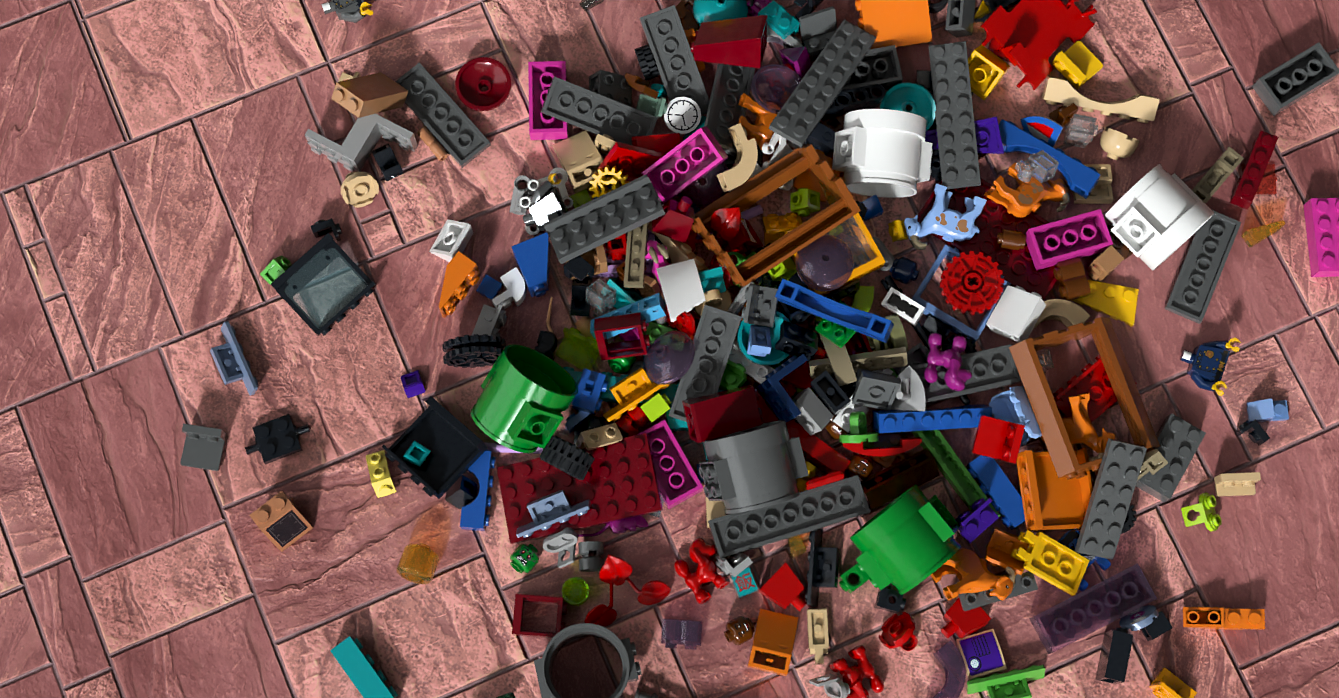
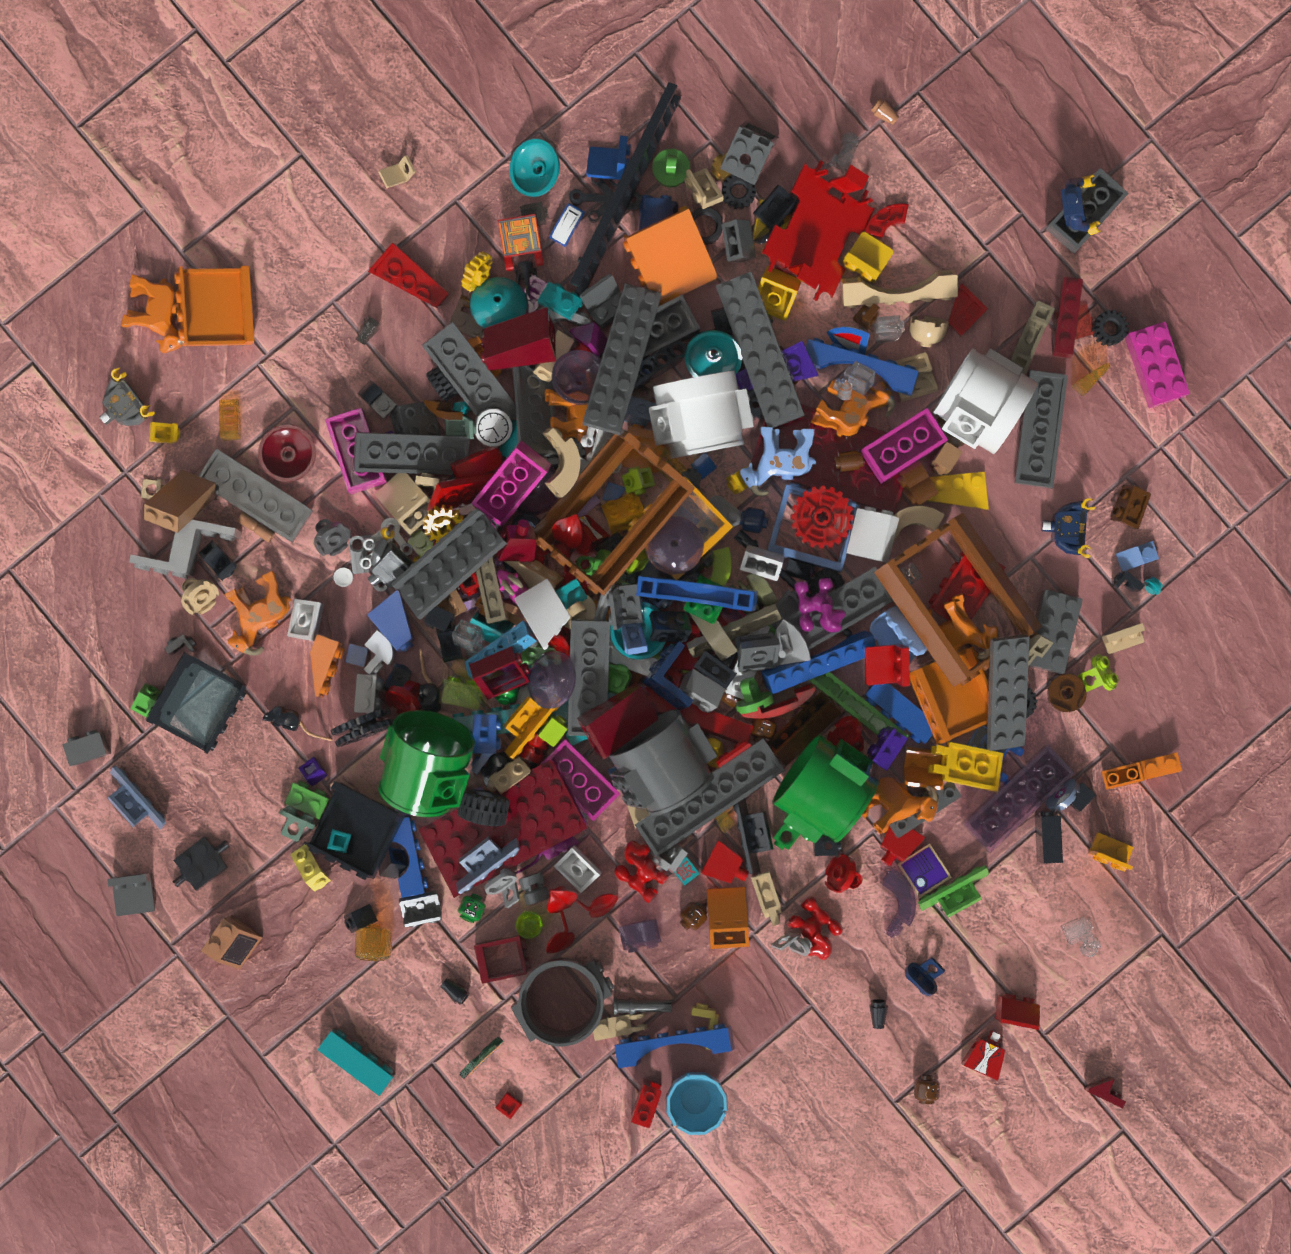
camera: 20 degrees left, 10 degrees up
none -> dark grey brick [62,730,110,766]
none -> yellow bracket [149,422,180,444]
none -> clear yellow slope [219,399,241,441]
none -> orange animal [224,571,291,656]
none -> black animal [262,706,332,741]
none -> sand green bracket [279,805,315,842]
none -> bright green bracket [285,780,330,819]
none -> flat silver tile [314,519,352,556]
none -> white piece [334,568,353,587]
none -> black bracket [344,904,378,933]
none -> black brick [357,380,398,419]
none -> black bracket [383,663,412,691]
none -> red tile [384,680,421,714]
none -> dark grey bracket [399,890,442,927]
none -> black cone [440,978,470,1005]
none -> tan brick [533,330,574,382]
none -> white slope [554,845,602,893]
none -> blue tile [602,481,626,501]
none -> red tile [827,716,864,752]
none -> red tile [864,203,909,238]
none -> red wing [948,284,988,337]
none -> reddish brown plate [1047,674,1087,713]
none -> dark blue torso [1061,175,1101,235]
none -> black tyre [1091,310,1129,346]
none -> reddish brown bracket [1110,485,1151,529]
none -> teal plate [1144,577,1163,595]

